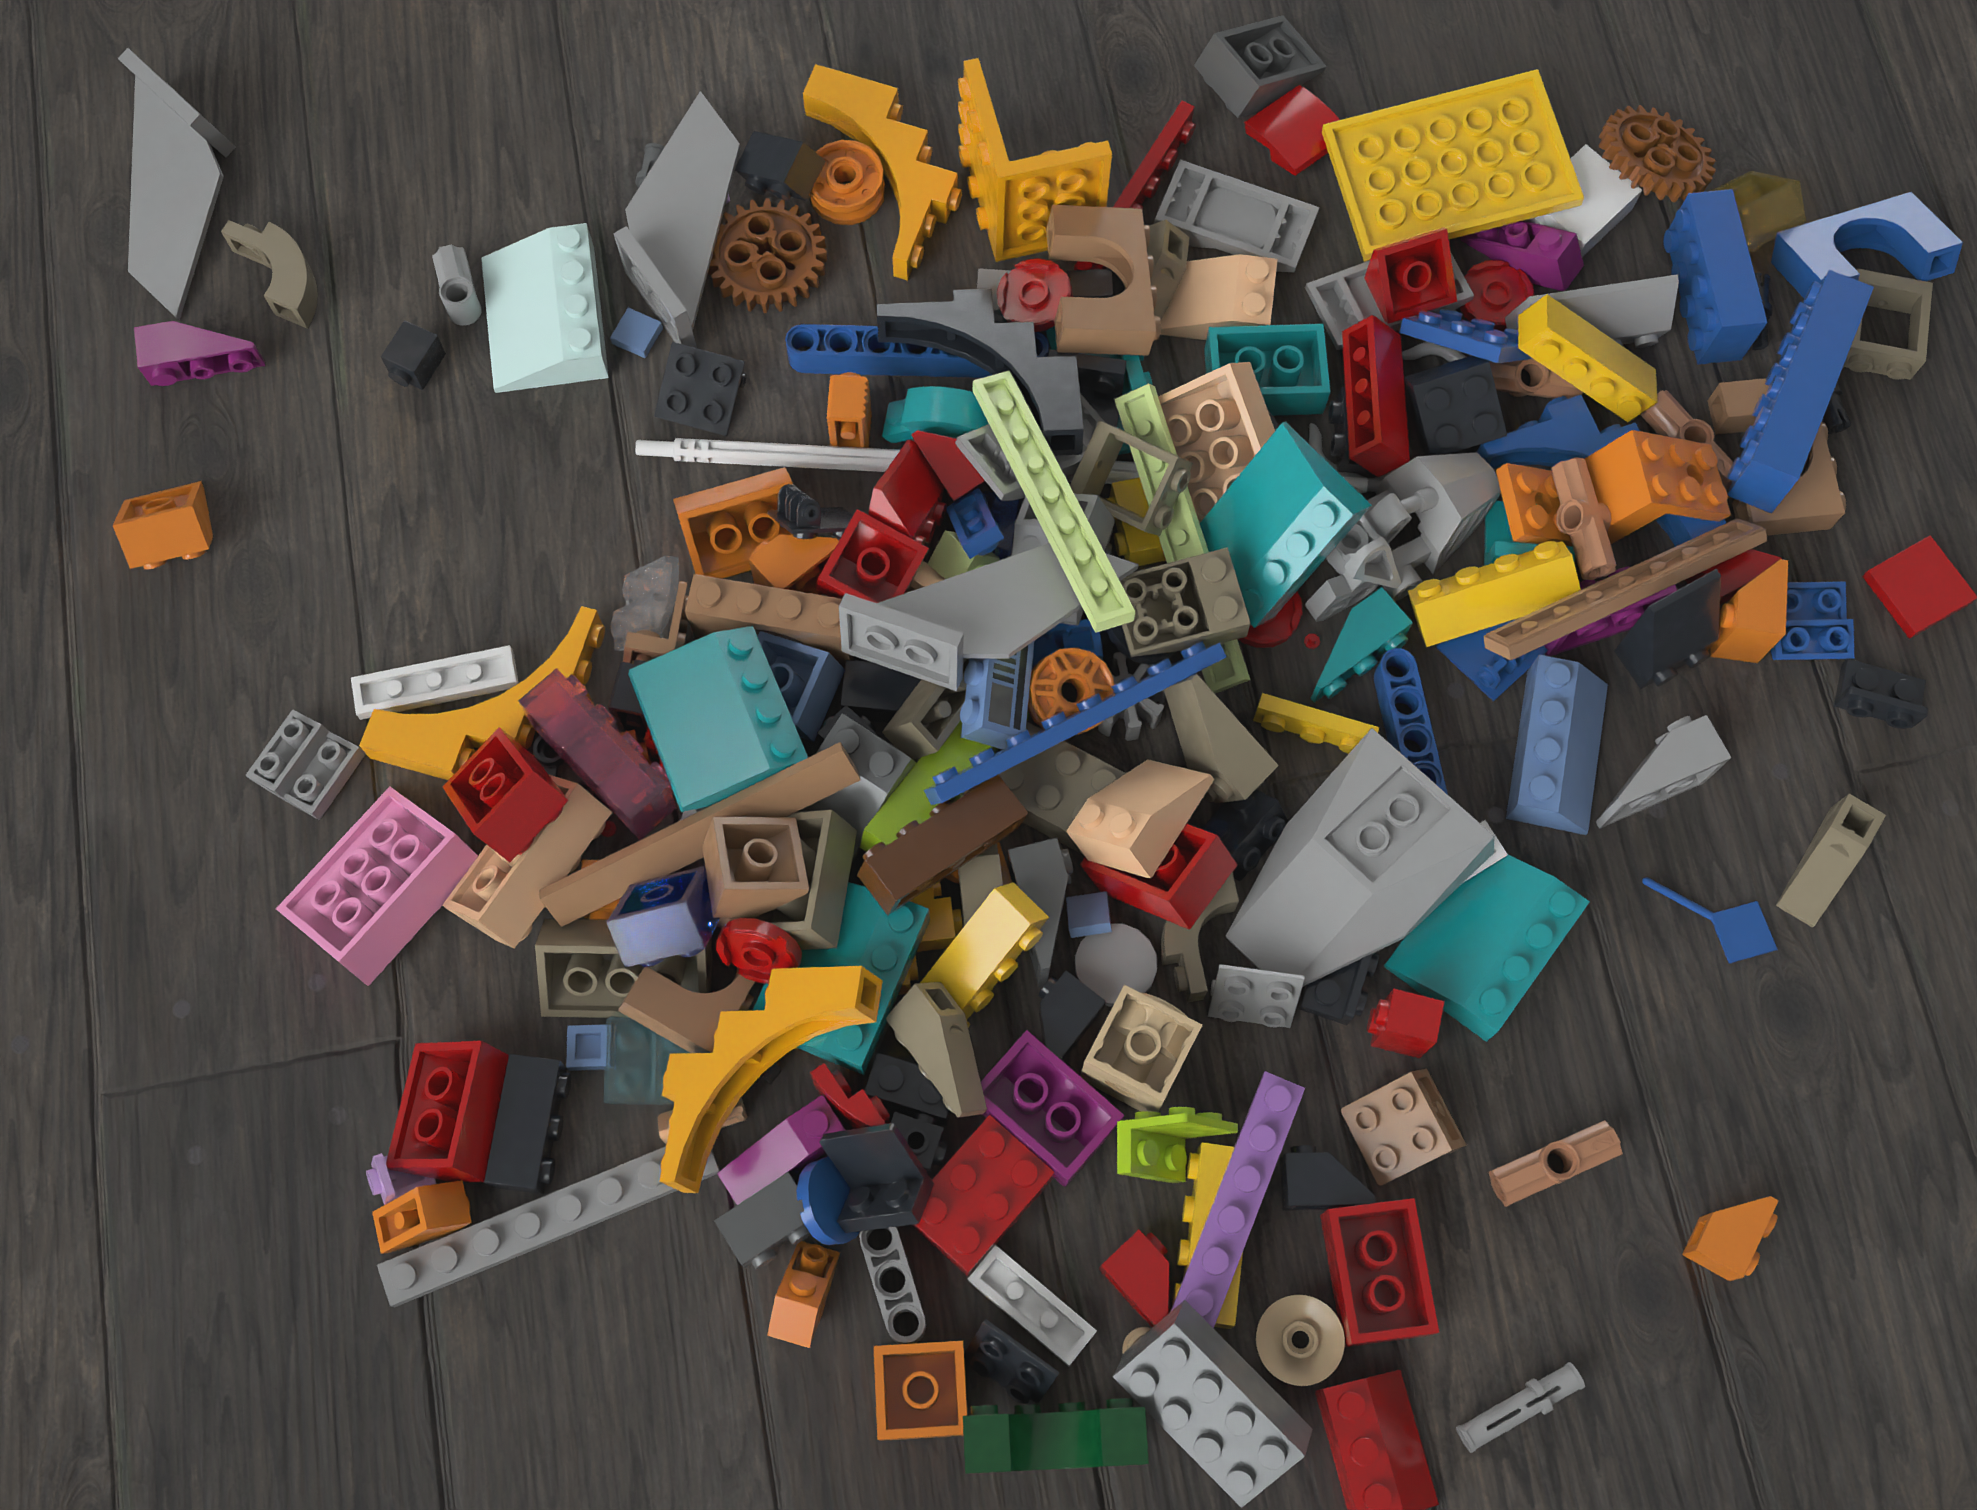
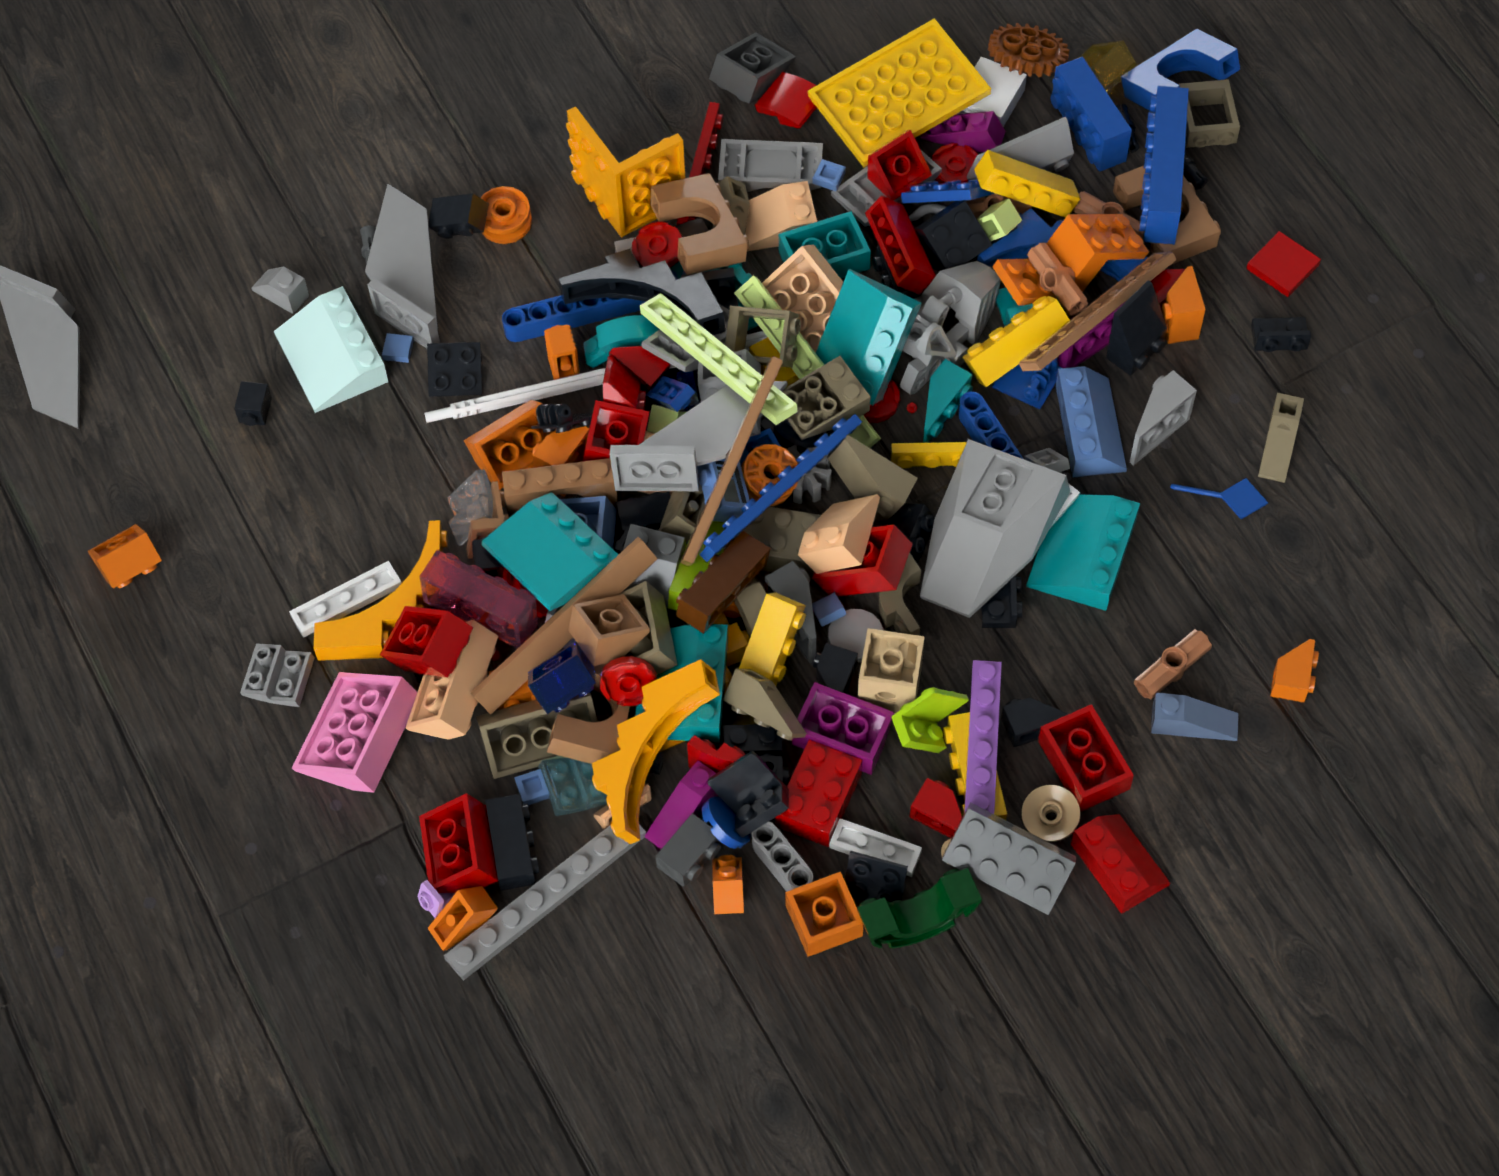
camera: 15 degrees left, 10 degrees down
magenta slope [134,321,265,386] -> none
dark tan arch [221,220,318,329] -> none
light grey piece [432,244,482,326] -> none
dark orange gear [708,198,827,313] -> none
light orange arch [803,64,962,281] -> none
light grey hinge [1208,964,1305,1028] -> none
medium nougat bracket [1341,1068,1466,1185] -> none
red brick [1367,989,1444,1059] -> none
light grey pin [1456,1362,1585,1453] -> none
blue slope [1770,582,1855,660] -> none
none -> light grey slope [252,266,309,314]
none -> medium nougat tile [680,356,783,566]
none -> medium blue tile [812,159,846,191]
none -> yellowish green brick [977,198,1022,242]
none -> light grey plate [1024,448,1070,473]
none -> sand blue slope [1151,693,1238,741]

